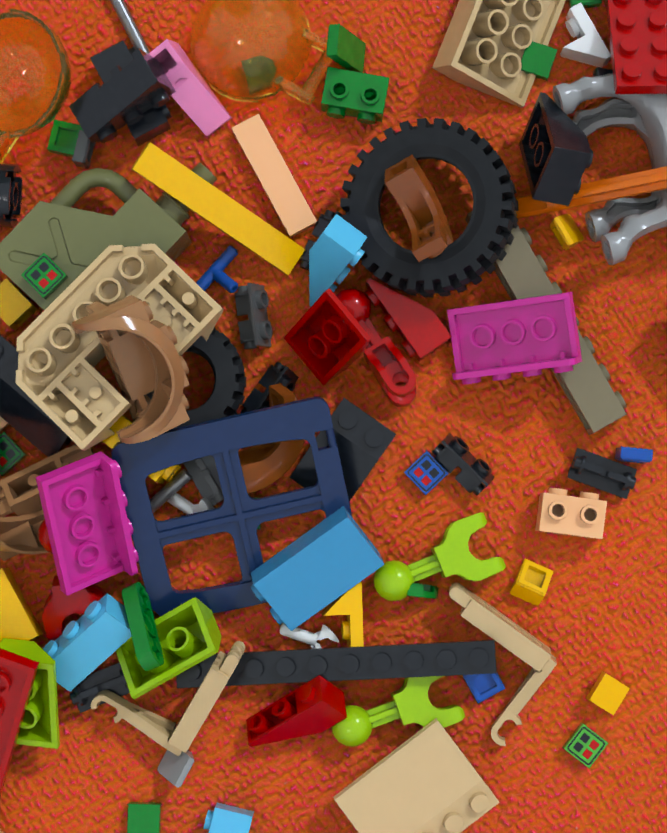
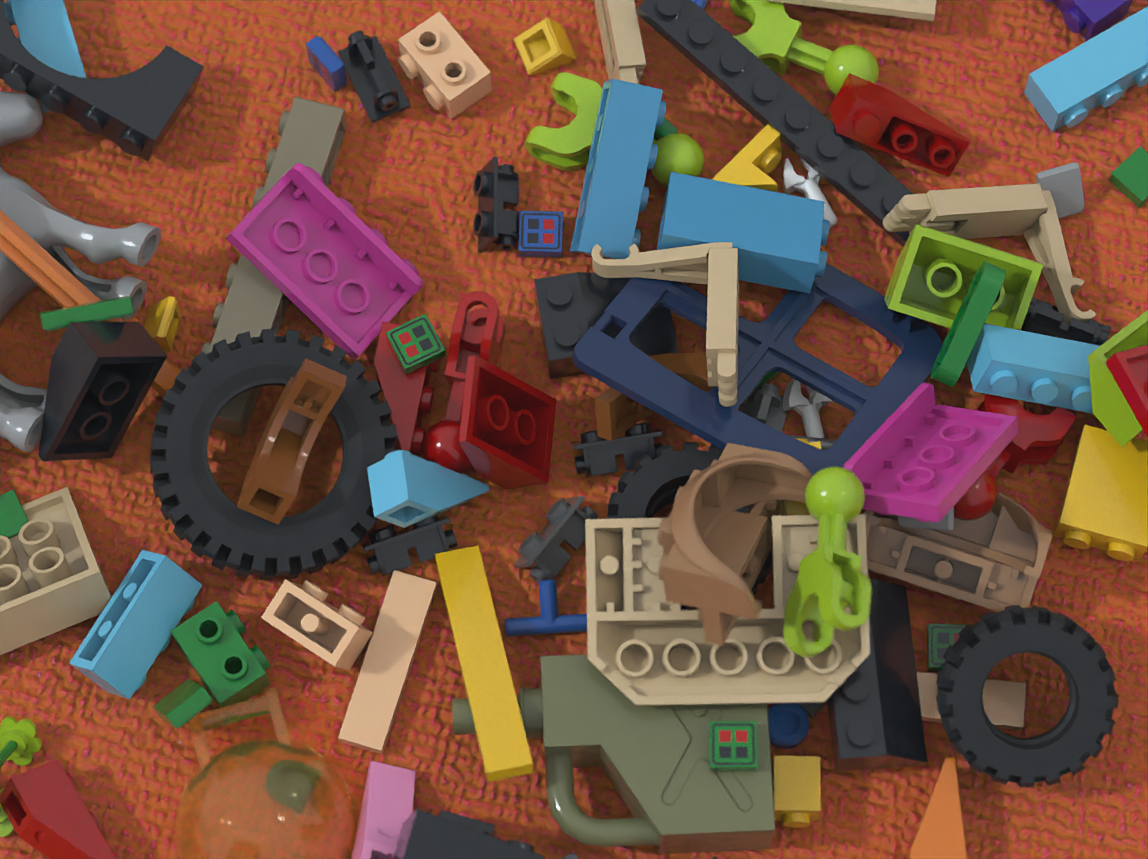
camera: 135 degrees left, 15 degrees down
none -> green tile [39,296,133,331]
none -> medium azure brick [69,550,203,699]
none -> light nougat brick [261,579,373,671]
none -> green tile [386,313,446,375]
none -> dark azure brick [570,79,666,259]
none -> tan hinge [591,242,739,407]
none -> lime piece [783,466,871,658]

